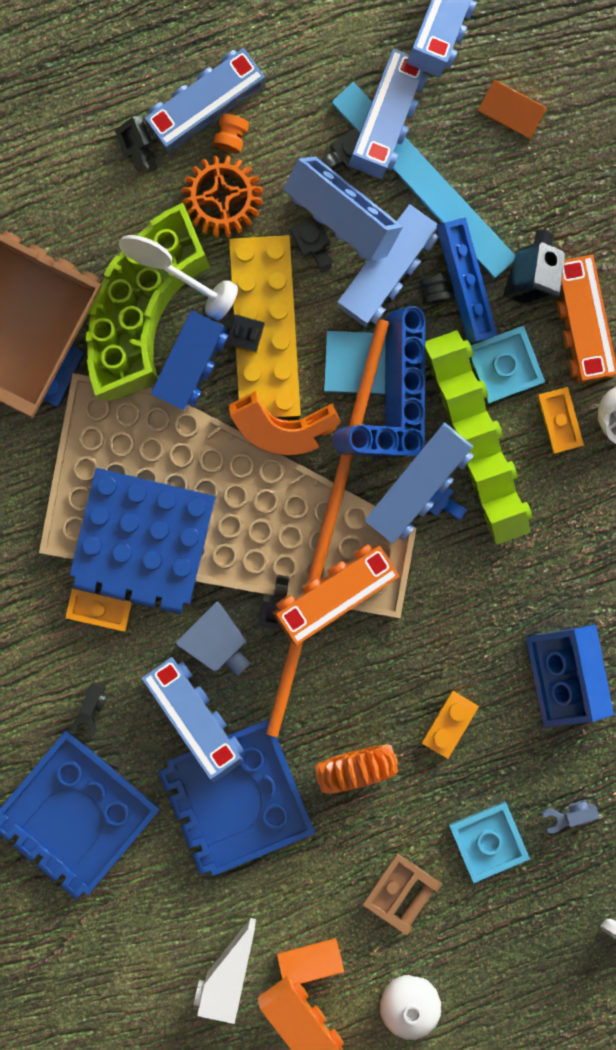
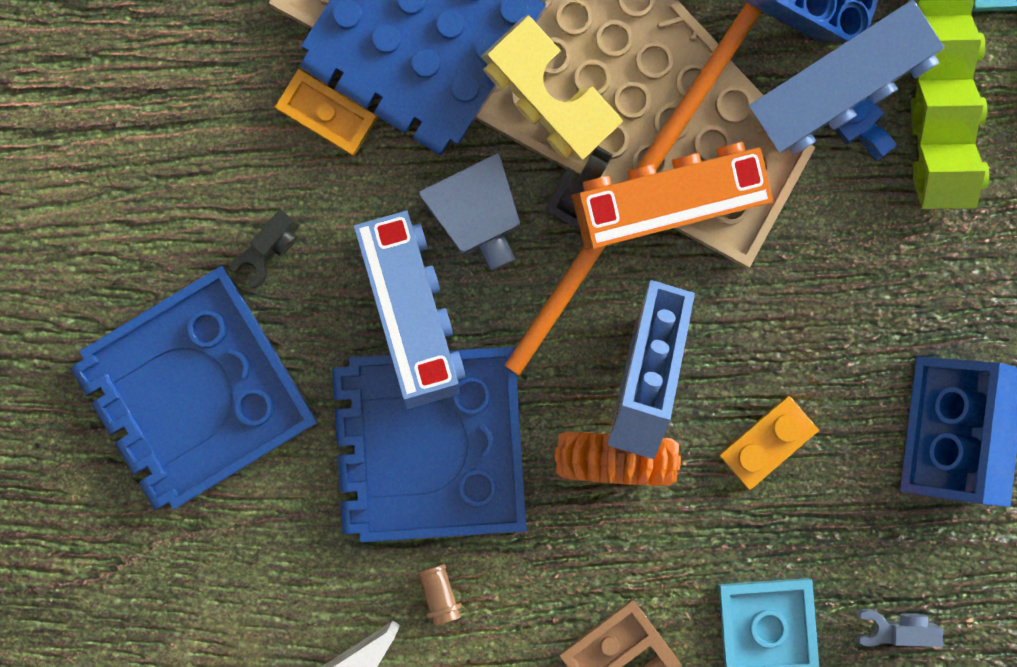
camera: 20 degrees right, 0 degrees up
none -> medium nougat pin [417,564,462,626]
none -> light yellow arch [481,15,623,160]
none -> medium blue brick [607,280,695,459]

